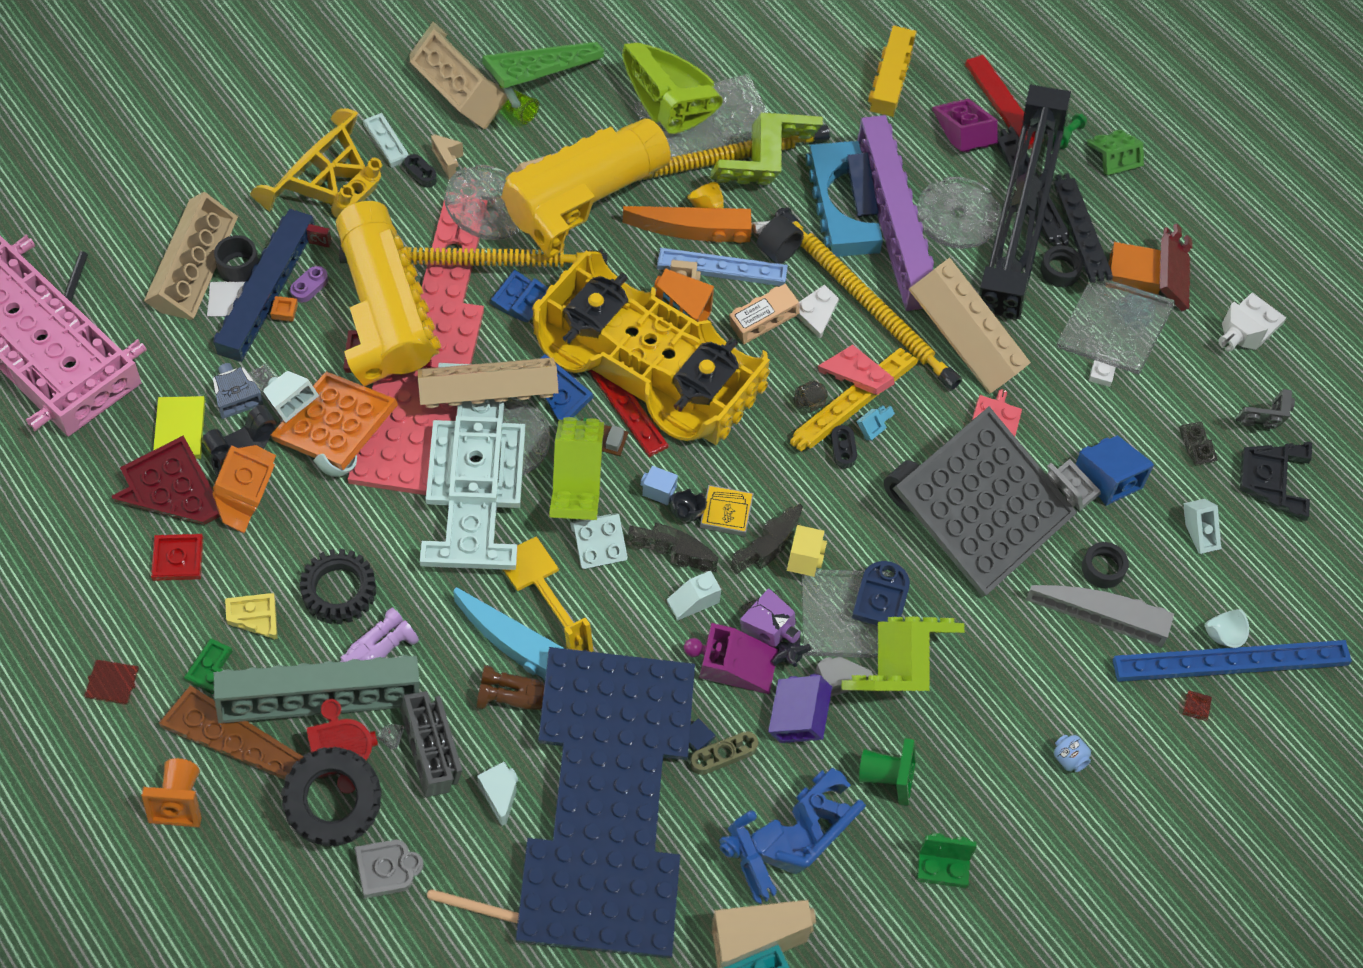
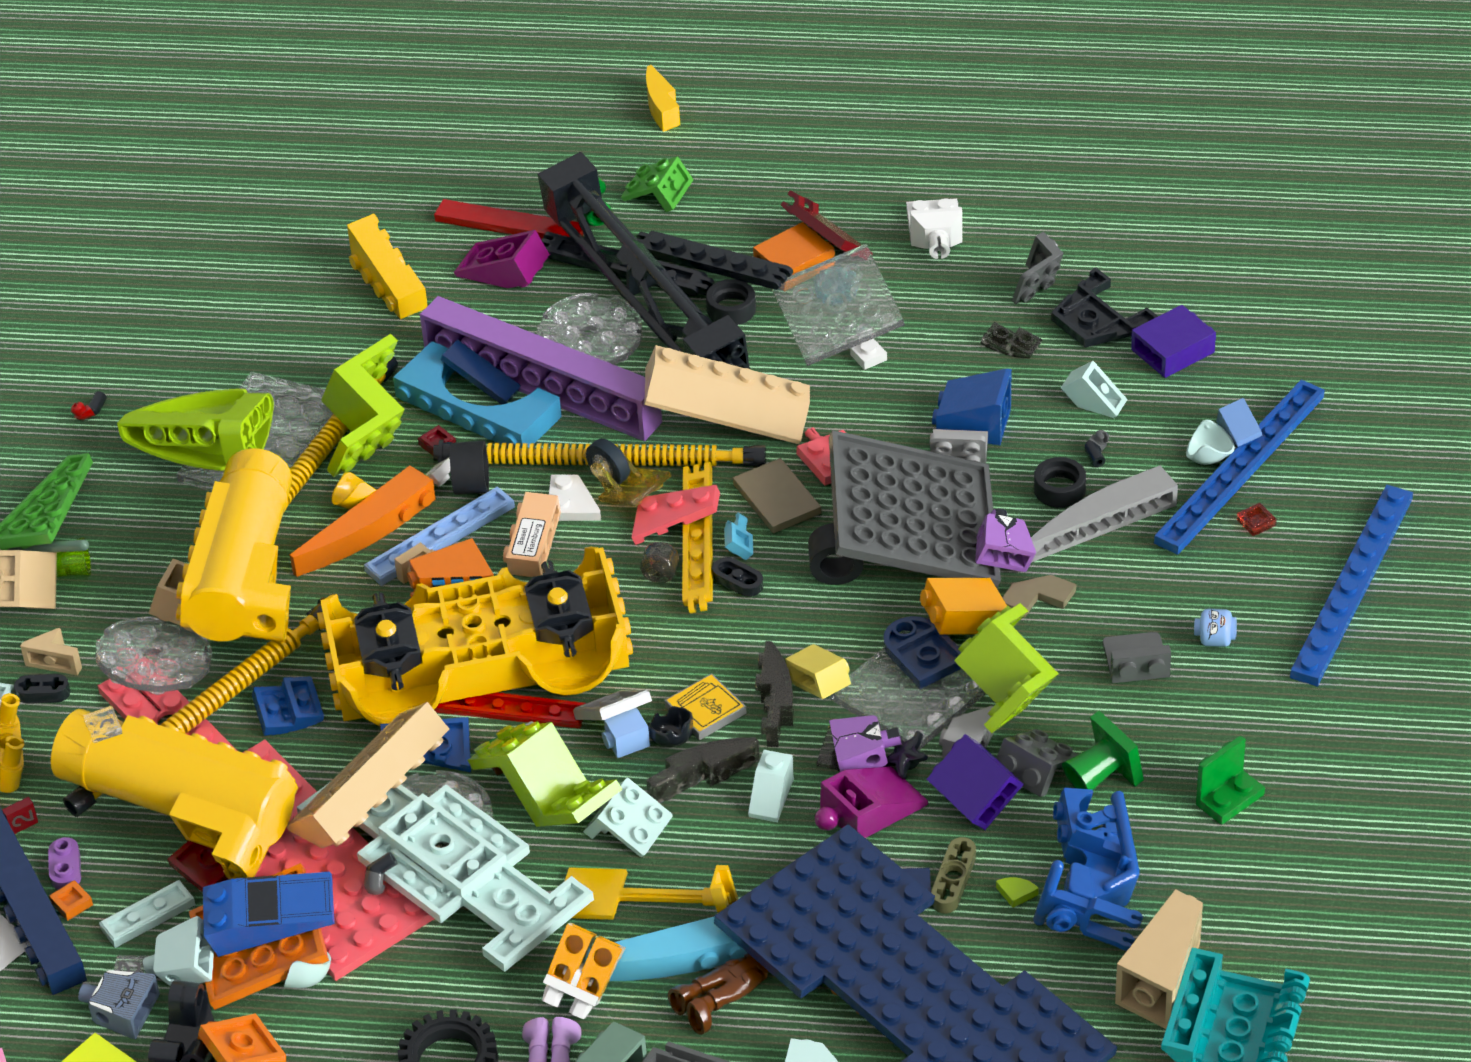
camera: 40 degrees left, 15 degrees down
none -> arm [71,391,107,420]
none -> clear tile [83,706,123,743]
none -> light aqua tile [99,880,195,948]
none -> blue slope [203,872,335,957]
none -> arm [364,852,398,895]
none -> dark red tile [418,425,456,456]
none -> light orange hips [542,923,626,1019]
none -> light grey tile [573,690,652,720]
none -> clear yellow plate [586,439,671,507]
none -> yellow slope [646,65,680,132]
none -> dark tan tile [733,458,821,534]
none -> light orange brick [920,578,1007,635]
none -> medium lavender torso [975,508,1036,572]
none -> dark grey bracket [996,729,1078,797]
none -> lime tile [996,877,1039,908]
none -> dark tan tile [1002,575,1076,618]
none -> arm [1084,430,1109,468]
none -> dark grey bracket [1103,632,1171,683]
none -> dark purple brick [1131,305,1216,378]
none -> medium blue slope [1216,398,1263,447]
none -> blue plate [1290,484,1413,687]

